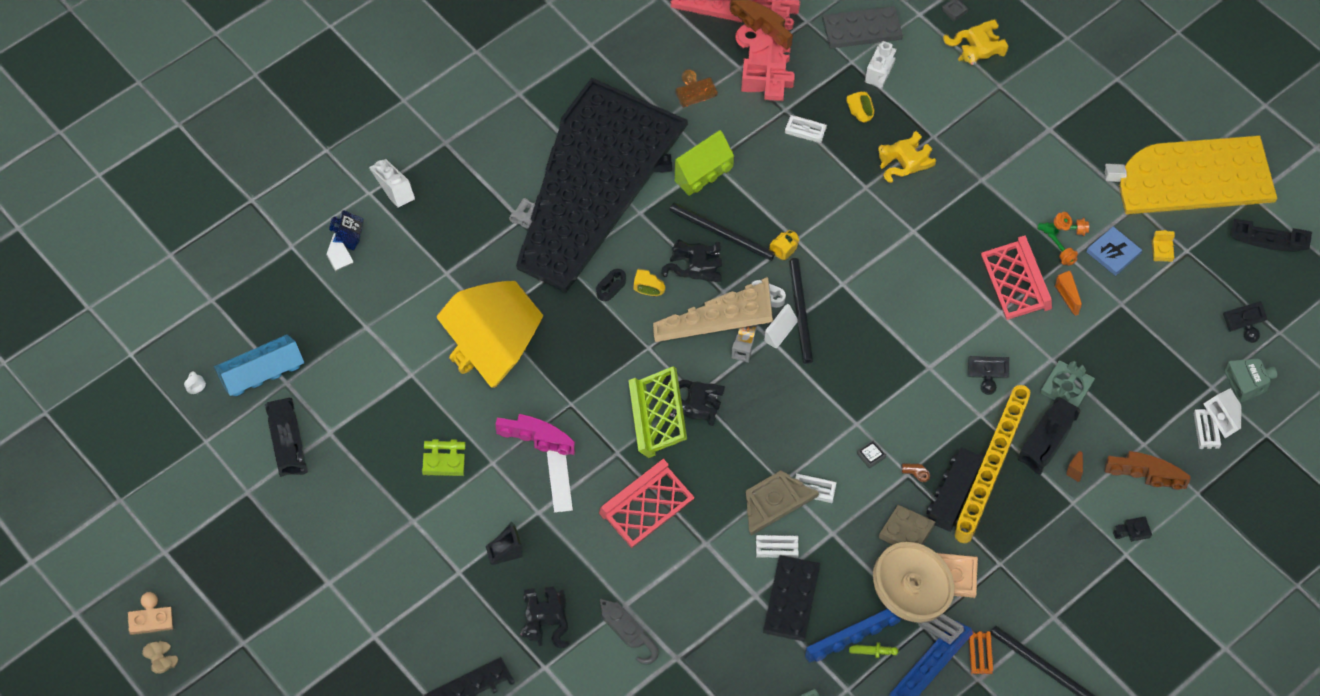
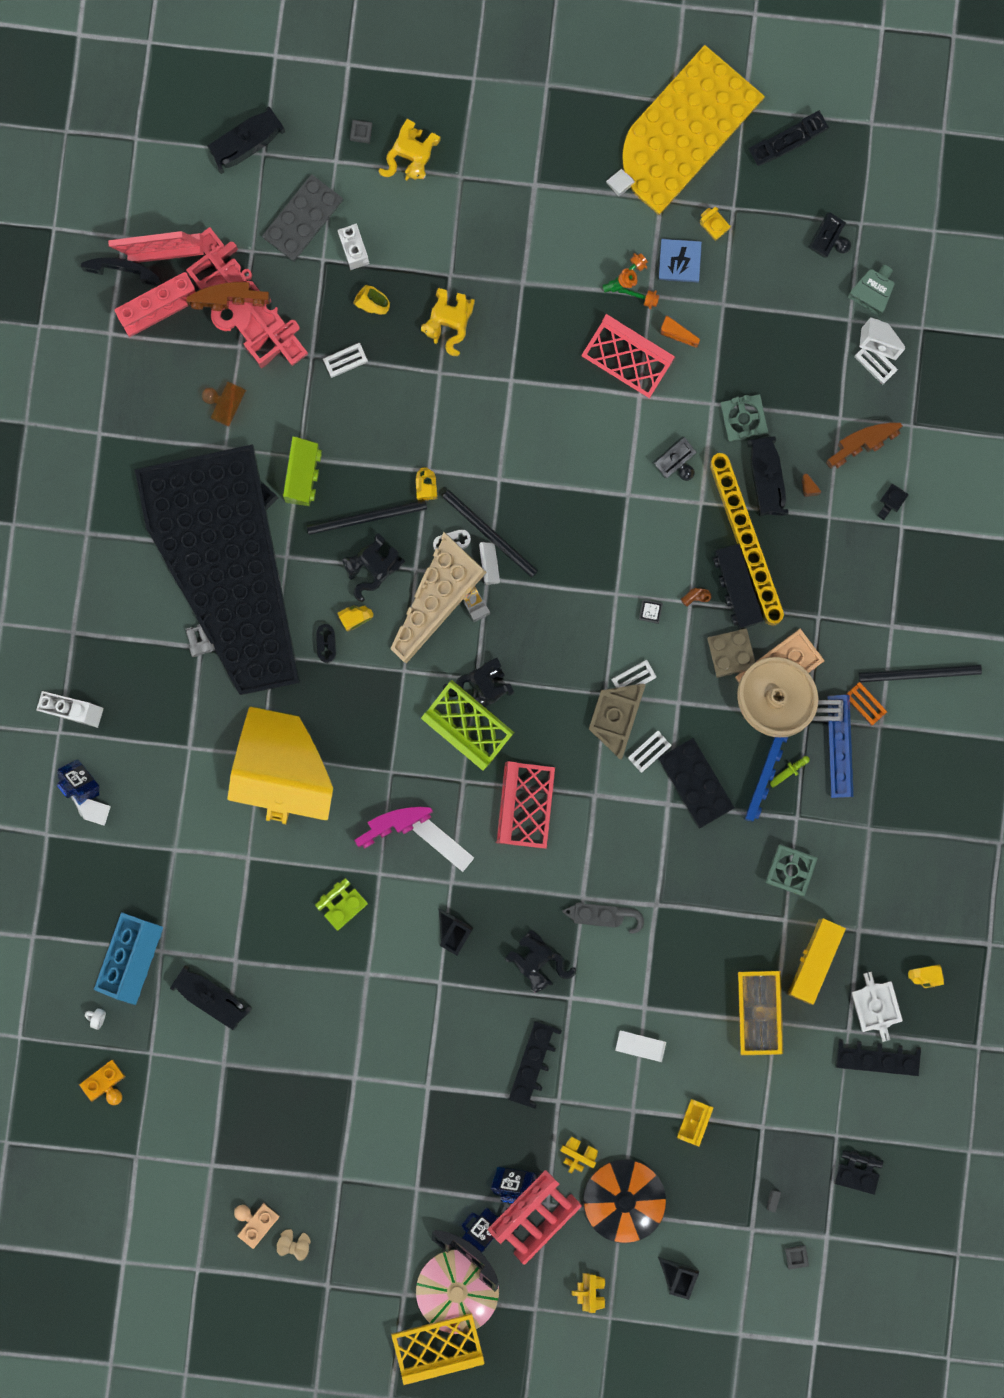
camera: 40 degrees left, 25 degrees up
none -> light orange plate [79,1060,125,1105]

